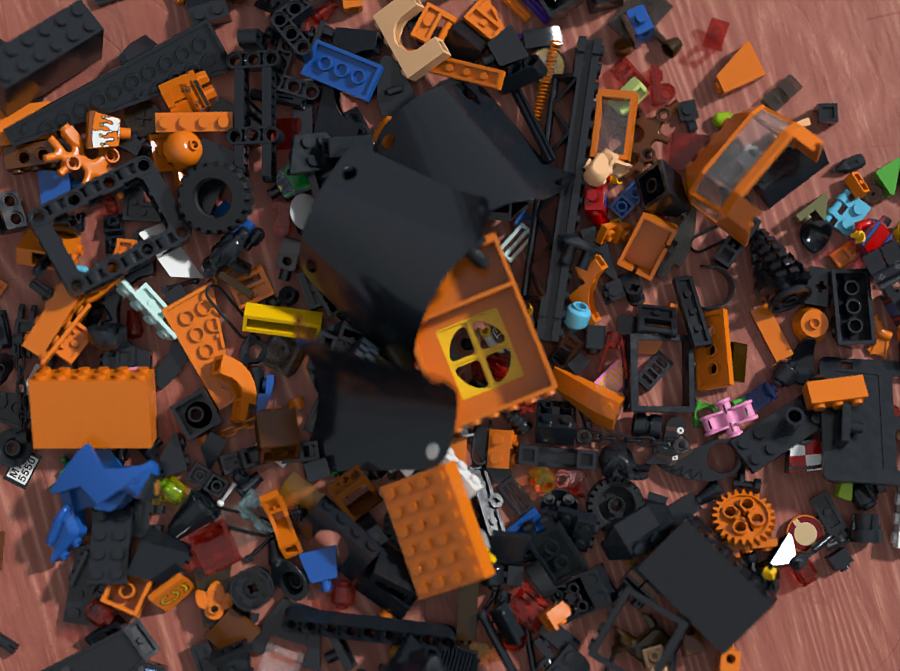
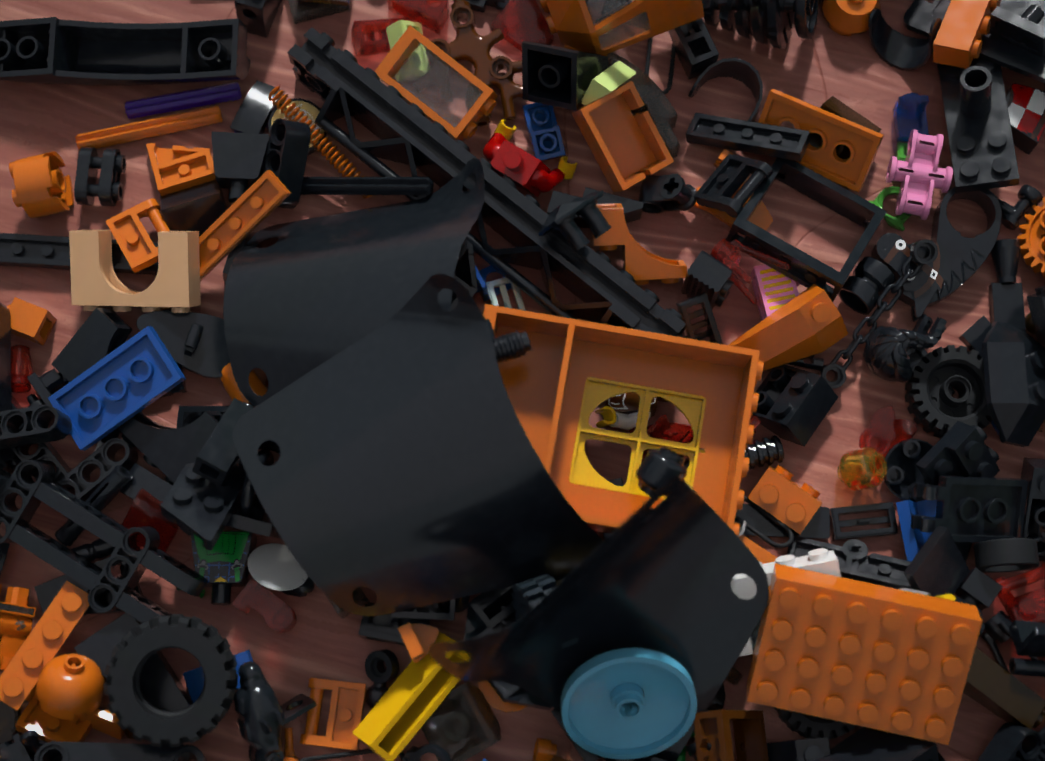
camera: 50 degrees left, 10 degrees down
dark brown tile [218,271,255,300] -> none
black cylinder [243,227,265,252] -> none
black torso [276,236,301,282] -> none
black arm [461,328,484,351] -> none
black arch [517,445,597,470] -> none
medium azure head [563,301,591,331] -> none
black slope [568,353,590,375] -> none
light nougat head [583,148,633,187] -> none
orange slope [595,222,633,245] -> none
black brick [599,279,626,305] -> none
reddish brown tile [613,38,633,57] -> none
black tile [617,316,637,336] -> none
black slope [638,351,674,392] -> none
orange tile [749,303,794,363] -> none
black head [770,359,799,388] -> none
none -> orange tile [398,622,439,663]
none -> medium azure dish [561,648,697,760]
none -> yellowish green slope [581,61,636,106]
none -> black head [636,446,687,497]

